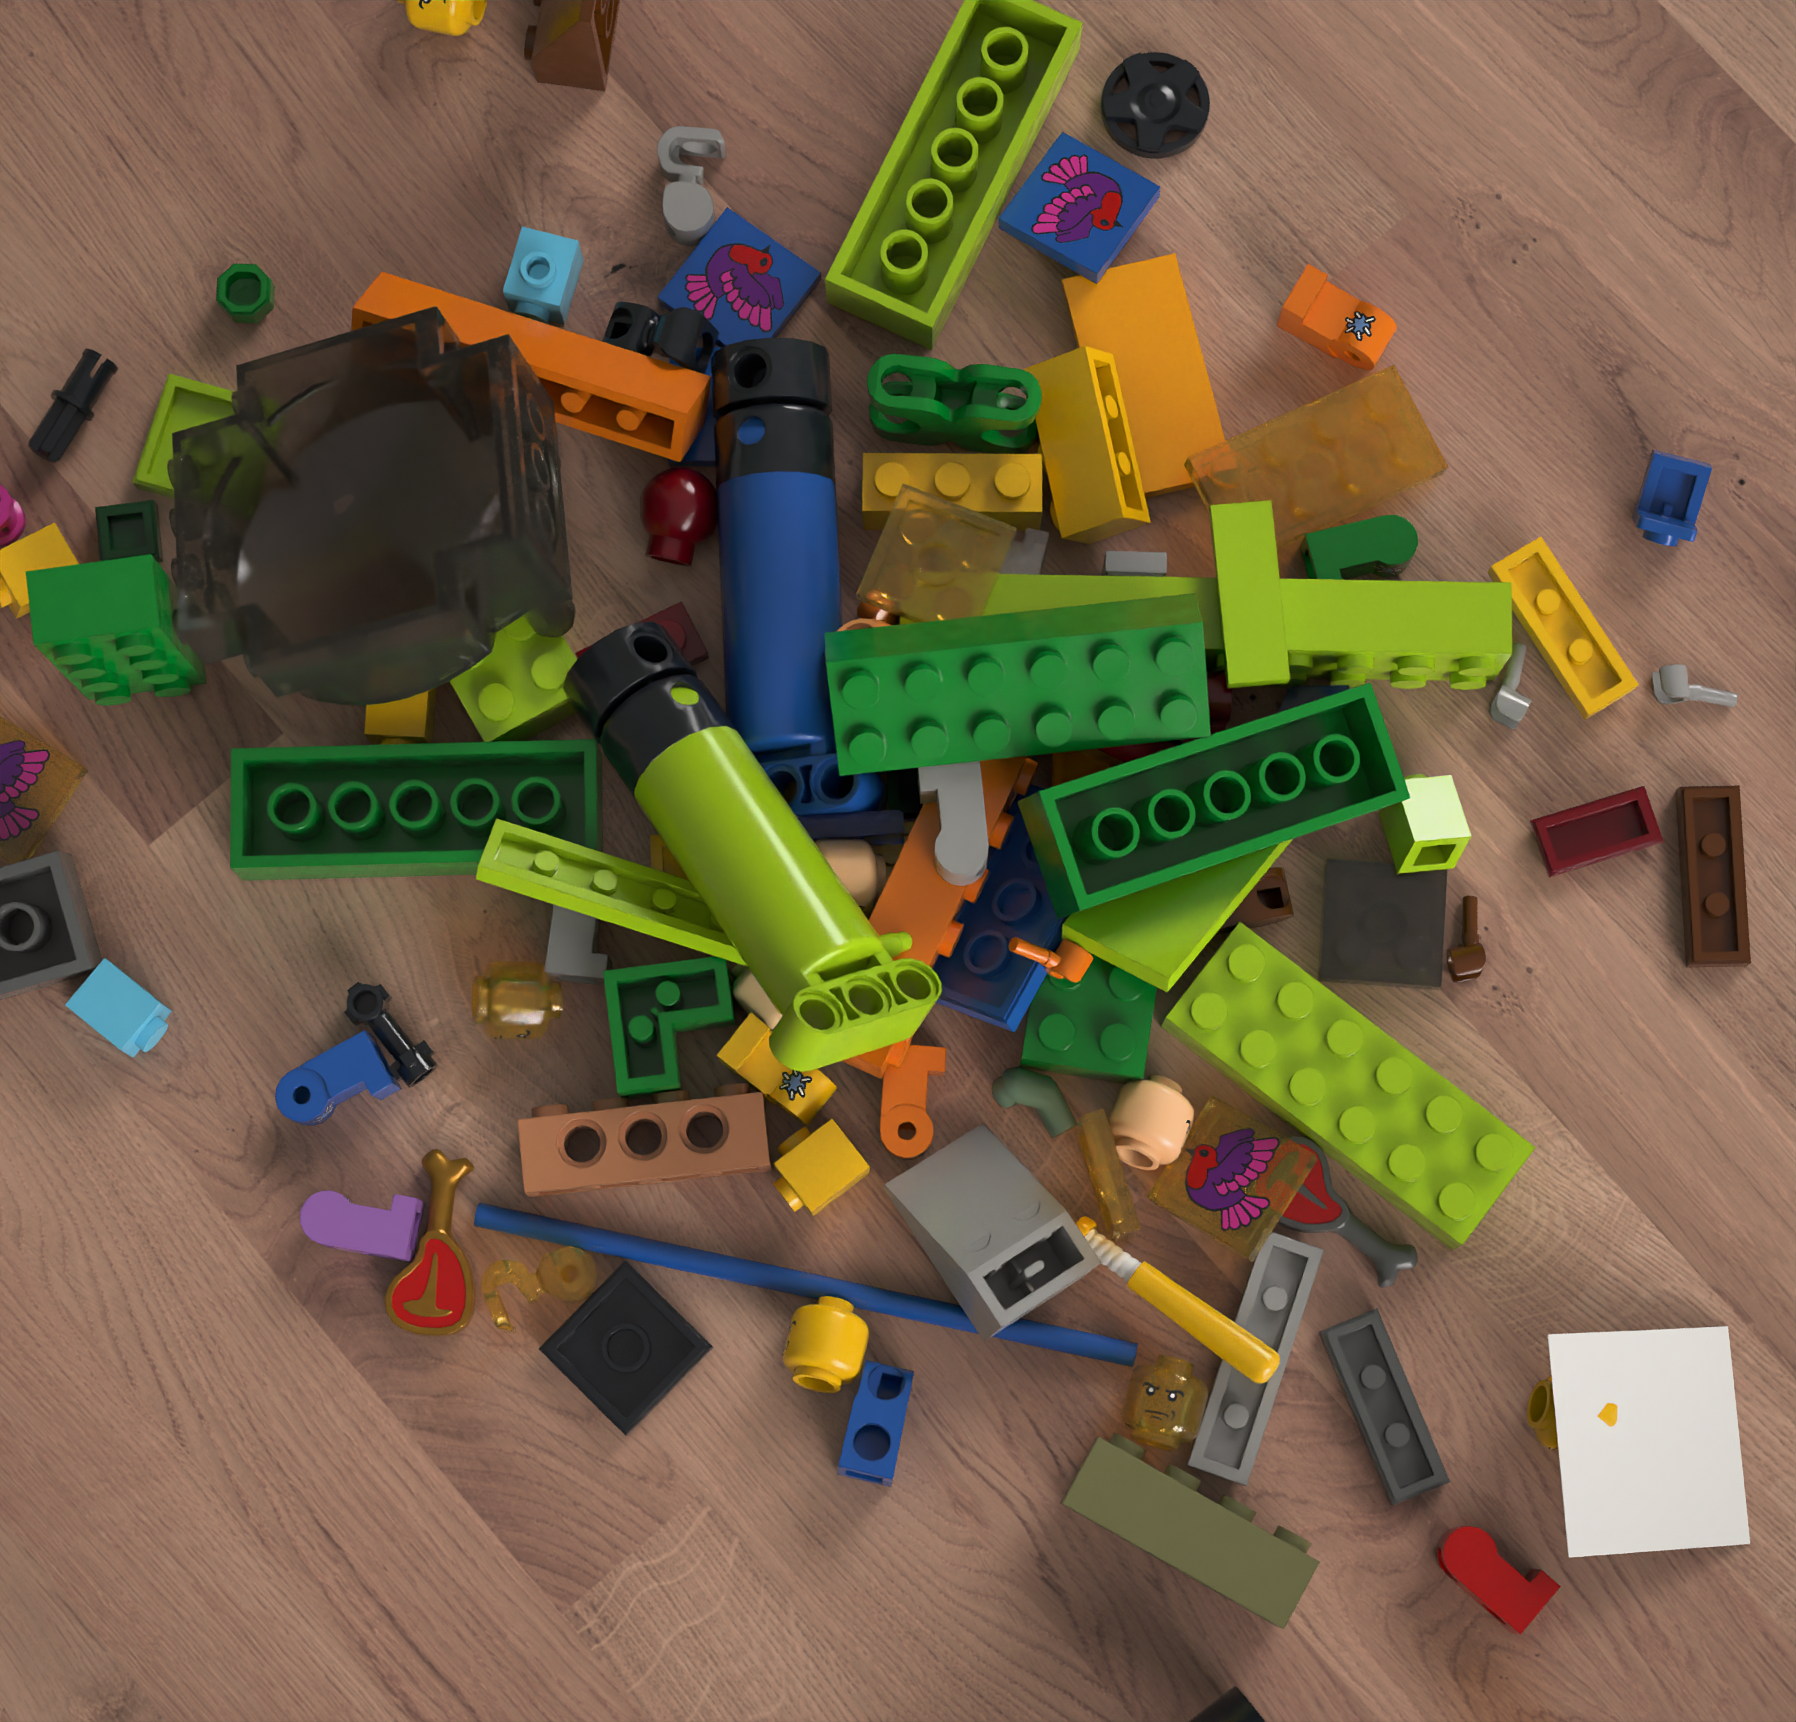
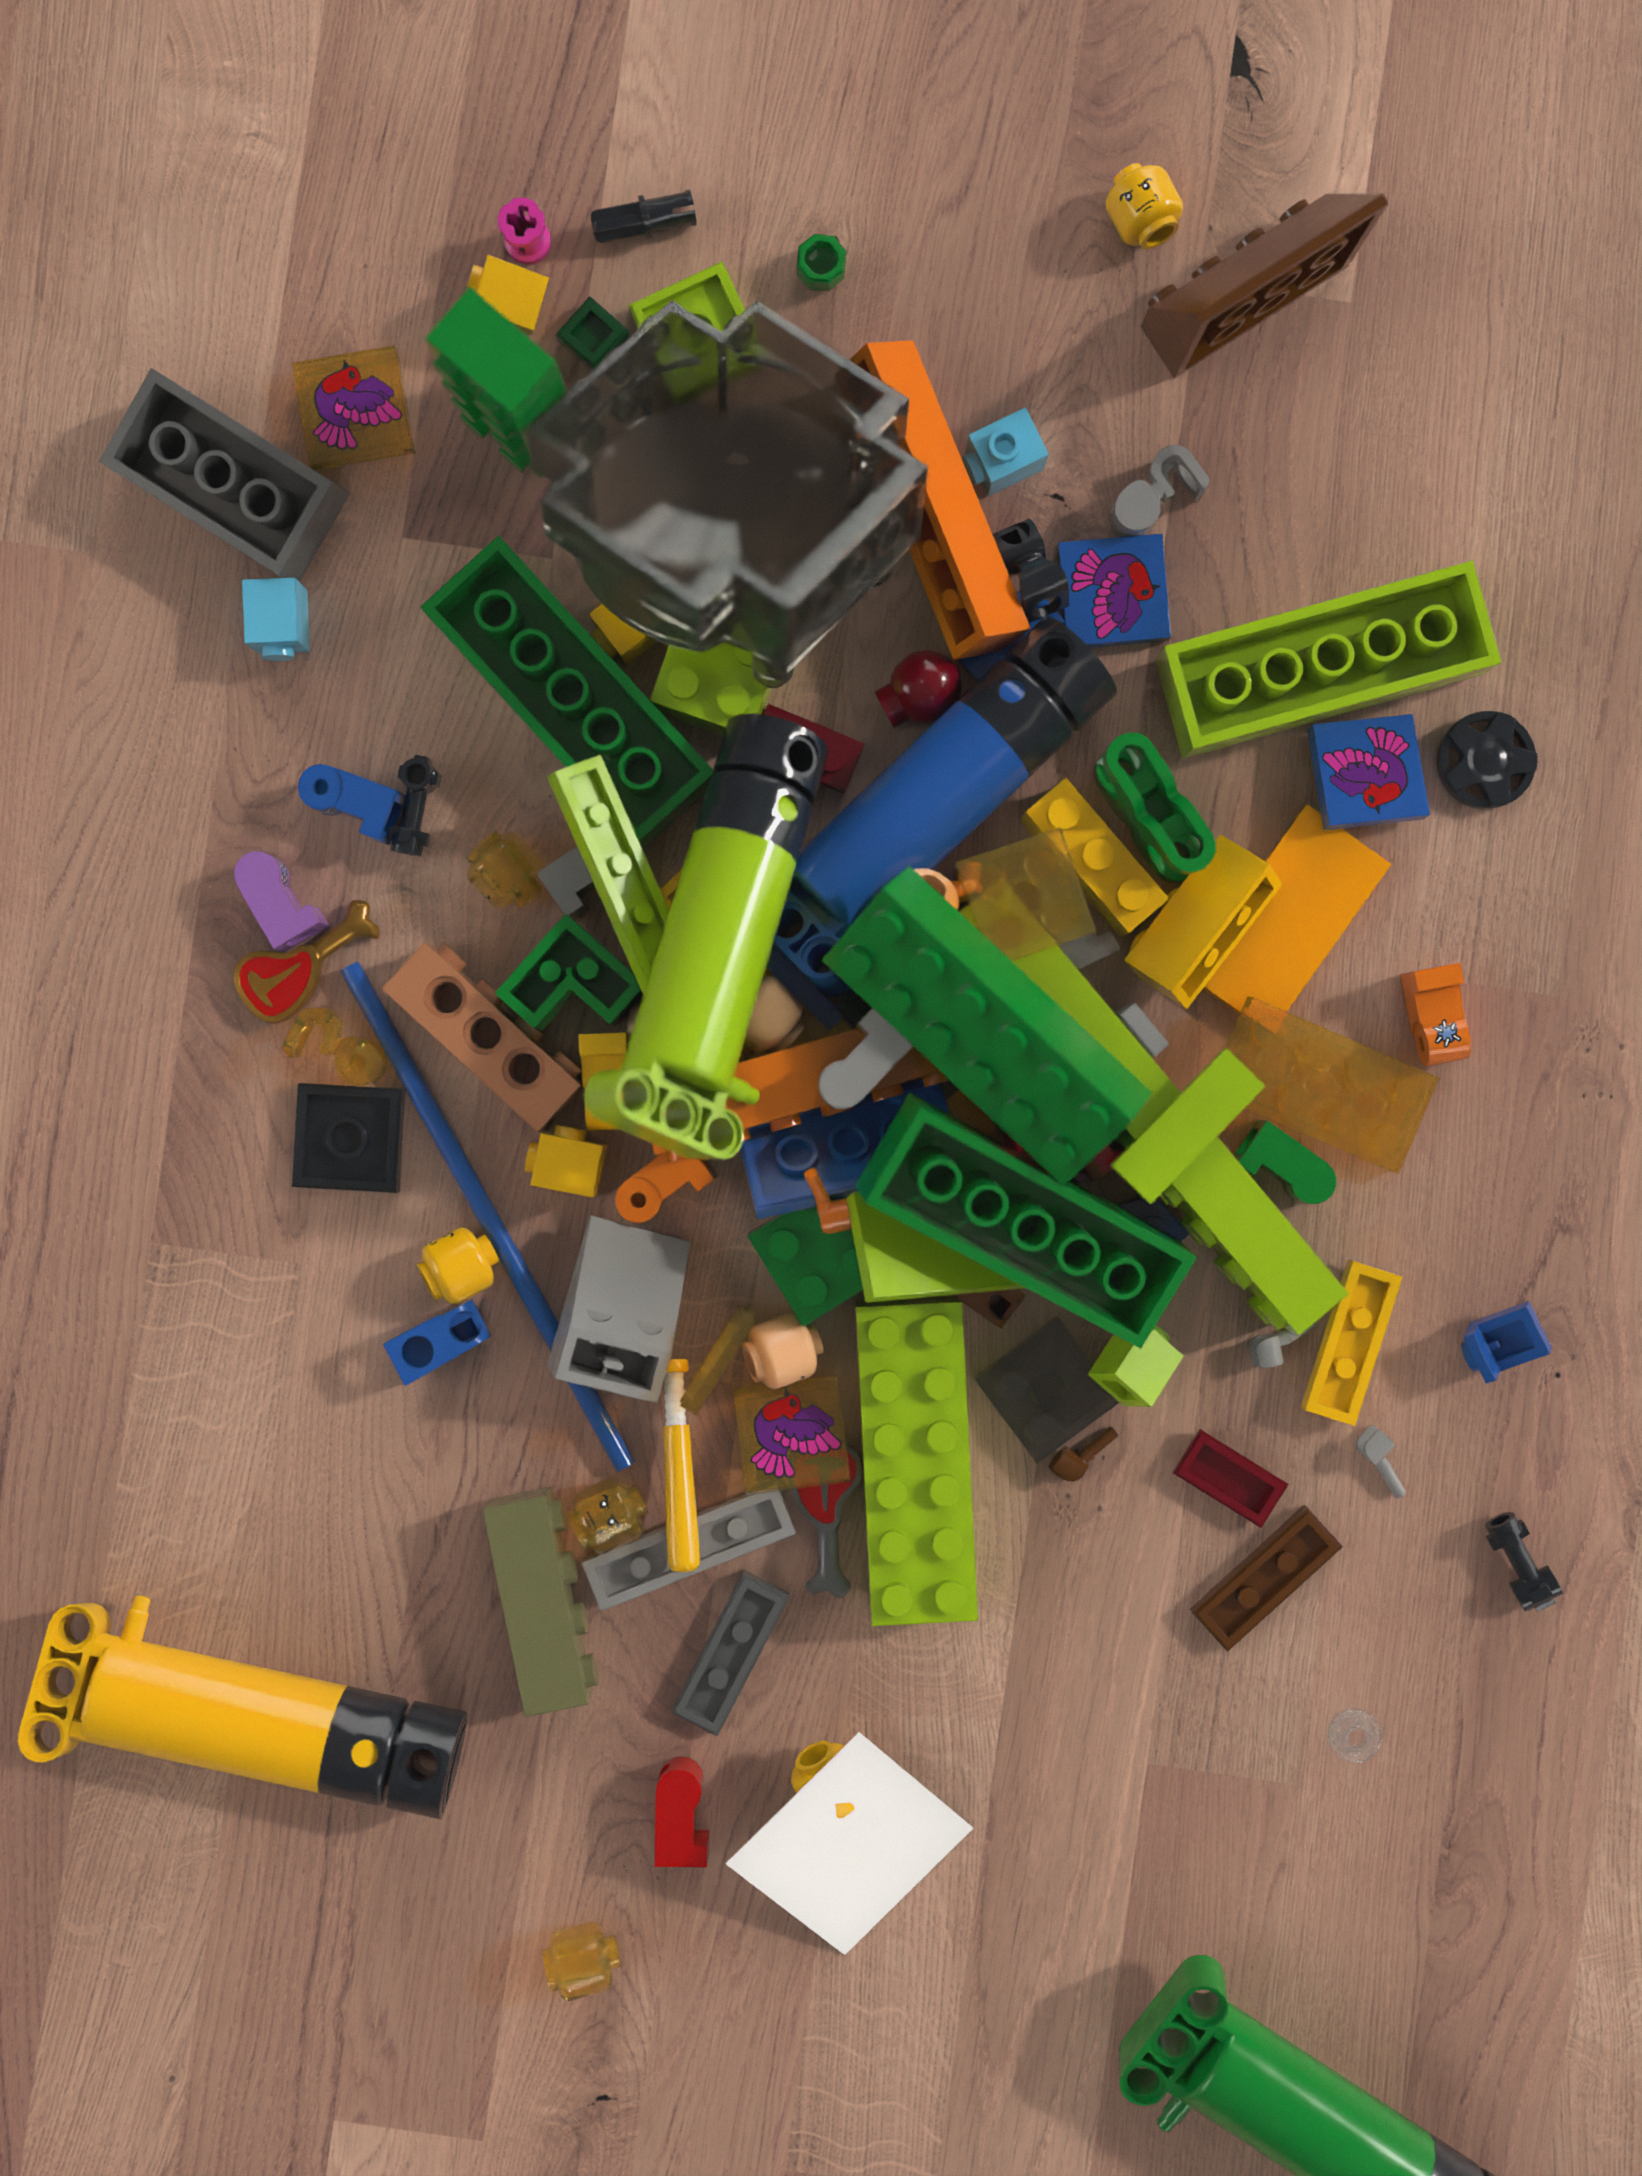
camera: 45 degrees right, 10 degrees up
sand green arm [991,1067,1078,1139] -> none

